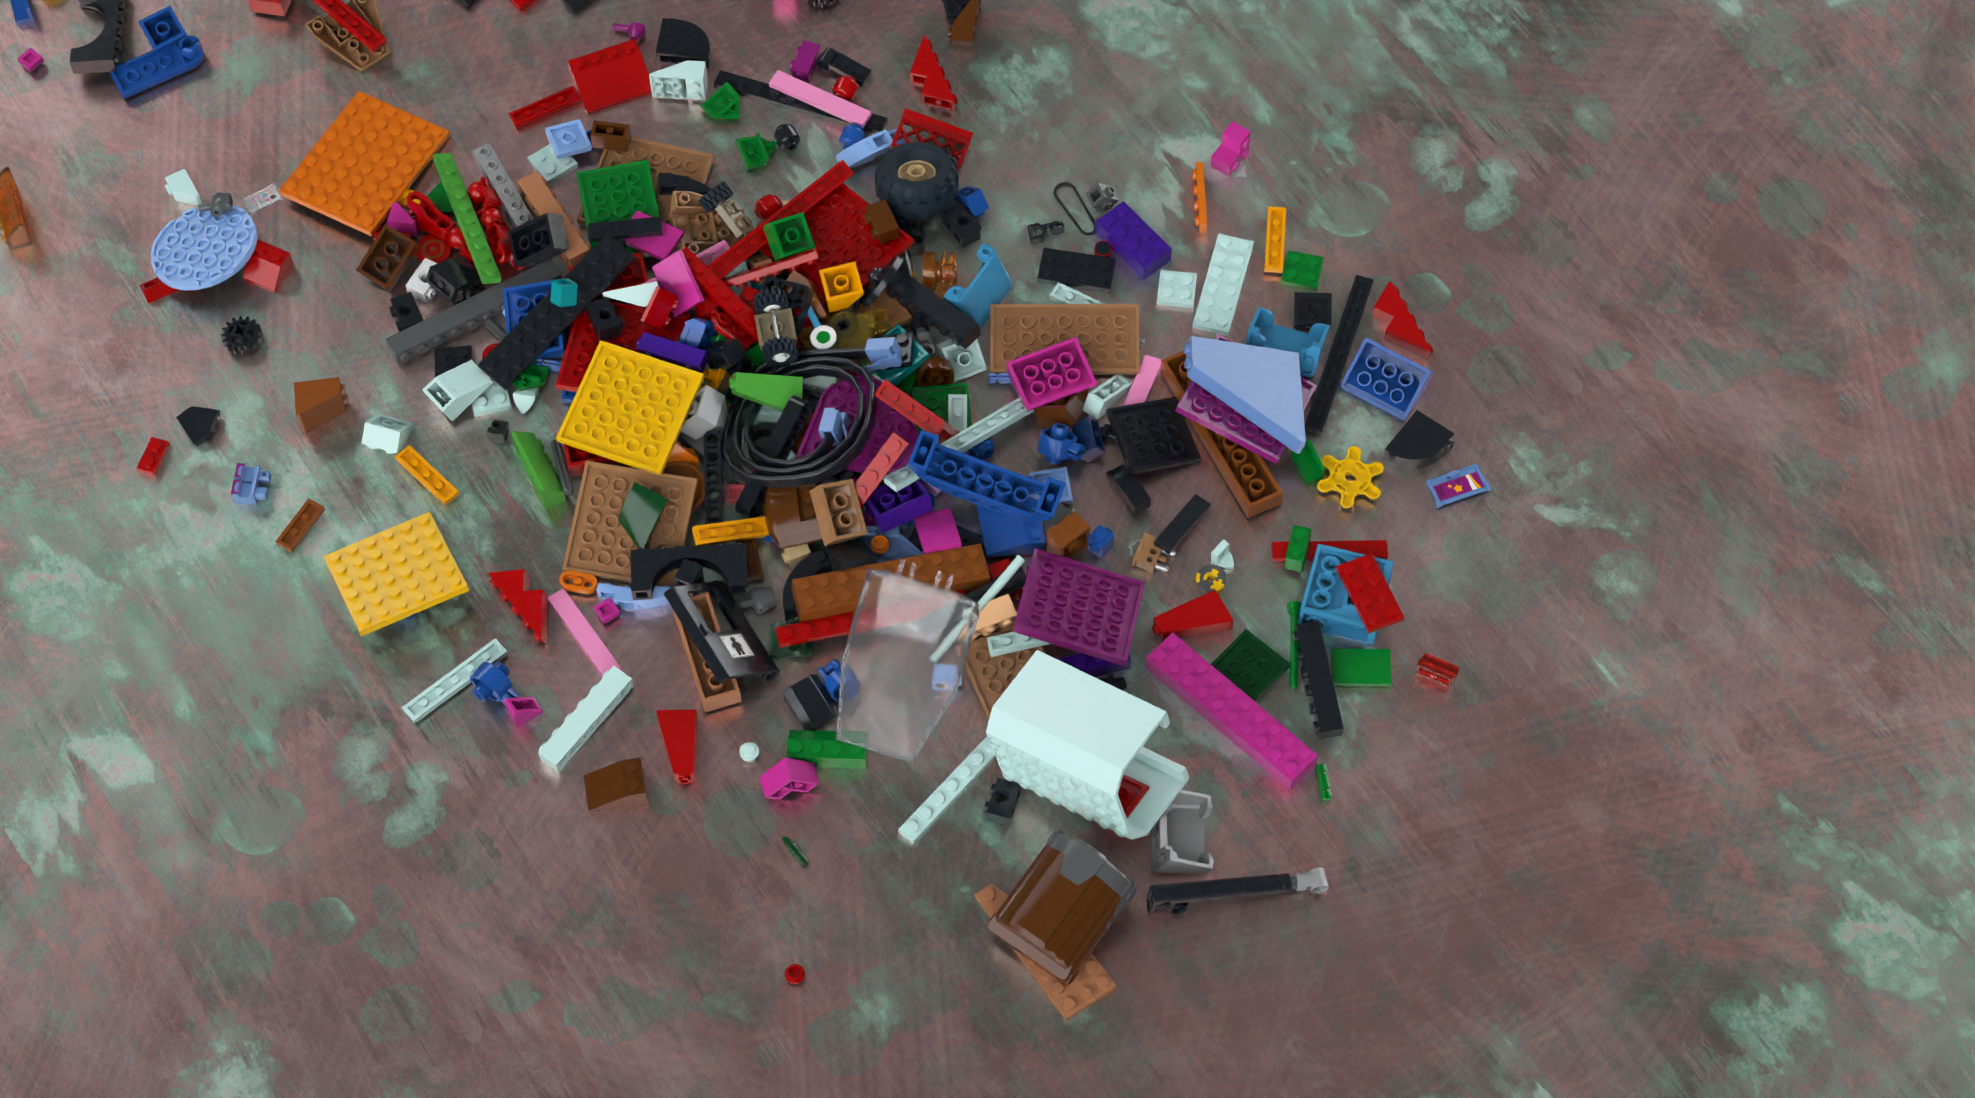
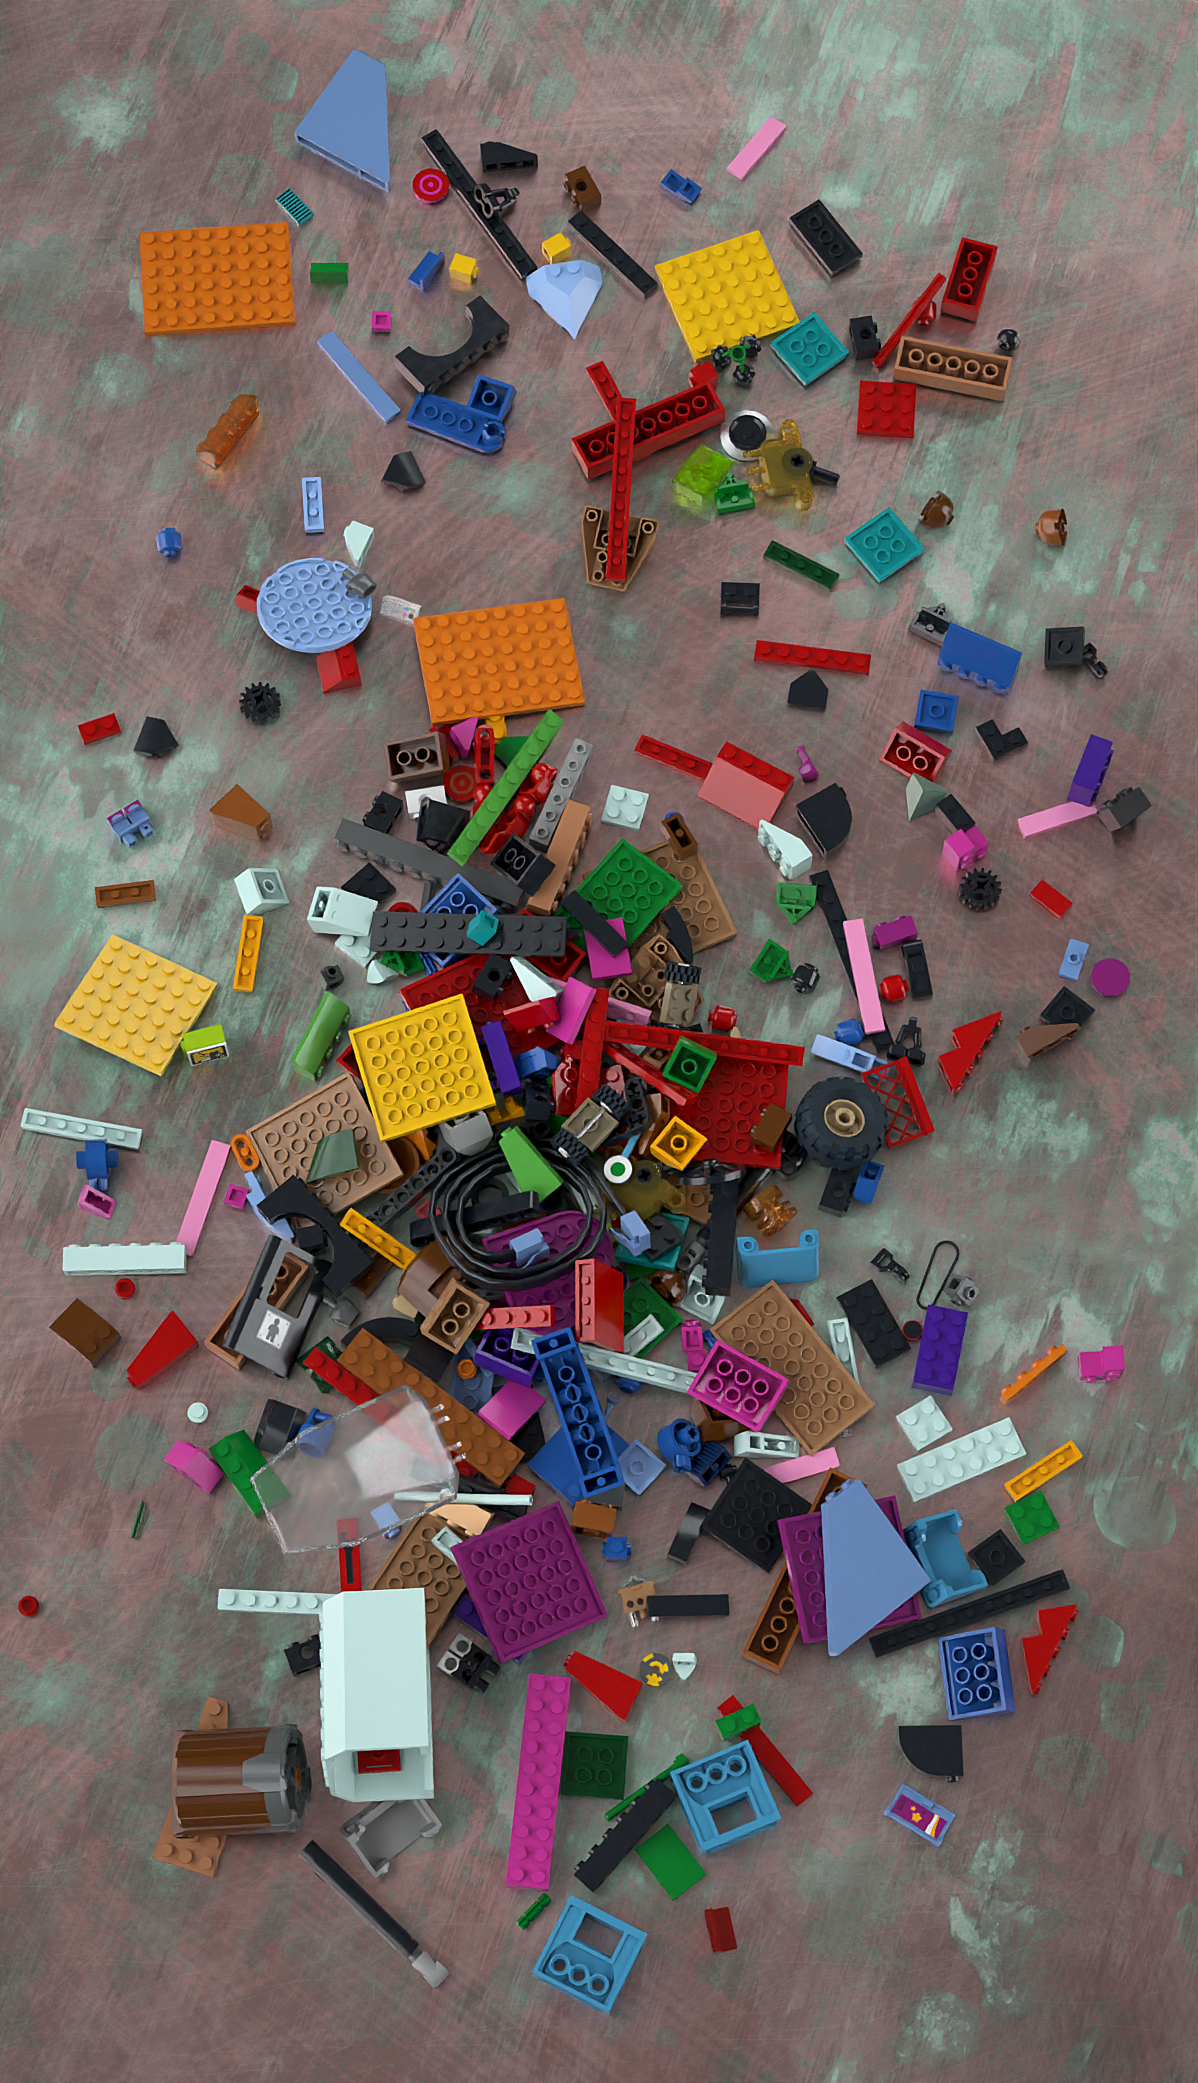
camera: 50 degrees right, 10 degrees up
red slope [489,569,548,644] -> none
light blue plate [545,119,592,159] -> none
dark grey axle [551,440,574,495] -> none
green panel [1291,439,1325,486] -> none
yellow plate [1317,446,1384,509] -> none
red plate [1336,553,1404,634] -> none
none -> red tile [115,1278,136,1300]
none -> blue head [156,528,182,557]
none -> piece [180,1024,229,1066]
none -> light blue plate [302,477,324,533]
none -> medium blue tile [317,331,401,423]
none -> red tile [337,1519,362,1592]
none -> black slope [381,451,426,492]
none -> dark azure piece [532,1895,647,2016]
none -> dark pink bracket [680,1319,703,1351]
none -> dark pink plate [686,1350,707,1373]
none -> black piece [886,1017,926,1066]

